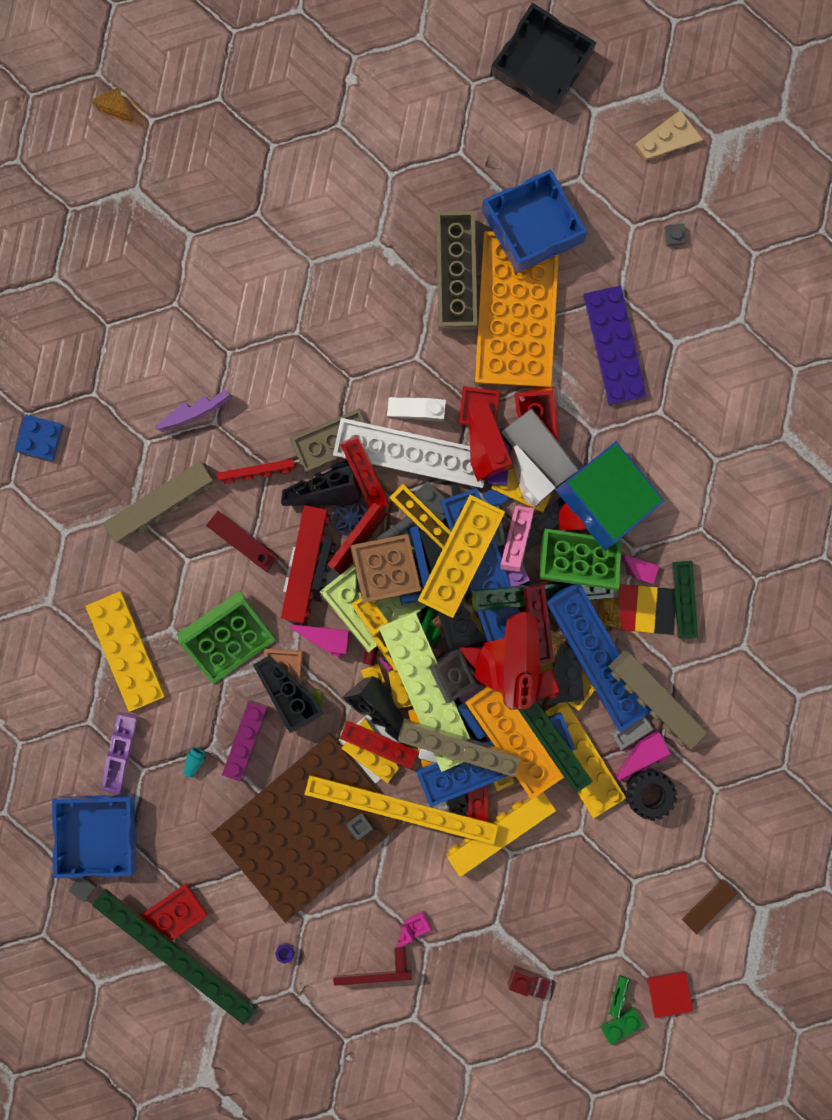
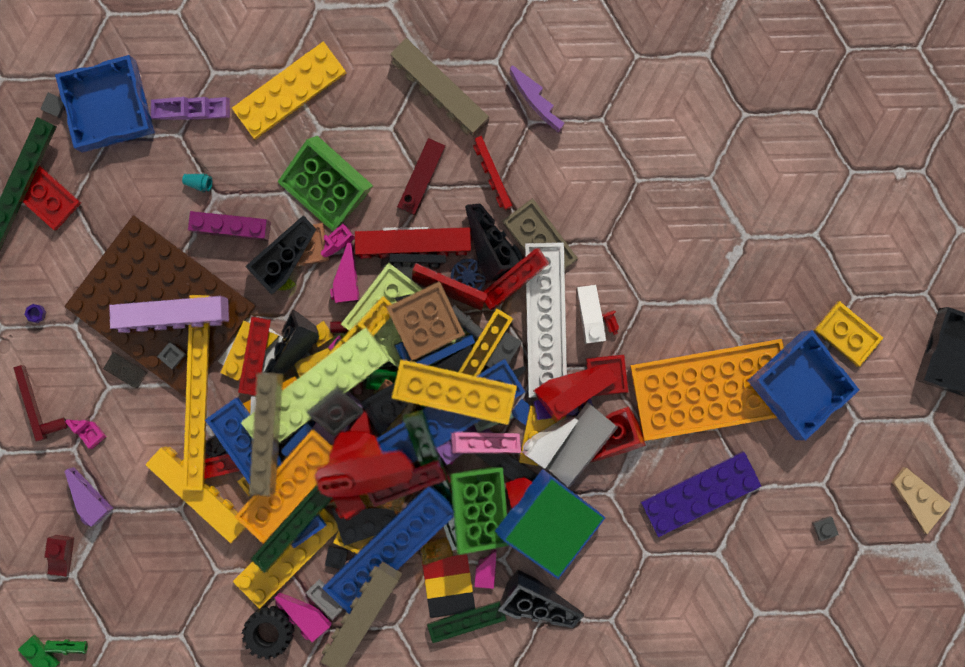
camera: 75 degrees right, 0 degrees up
dark tan brick [436,211,477,331] -> none
none -> medium lavender slope [65,467,114,527]
none -> clear smoke plate [103,353,147,389]
none -> lavender brick [110,296,229,333]
none -> dark pink slope [321,223,355,258]
none -> black plate [325,546,348,569]
none -> black wedge [498,570,584,628]
none -> red piece [602,310,619,335]
none -> yellow tile [814,301,883,367]

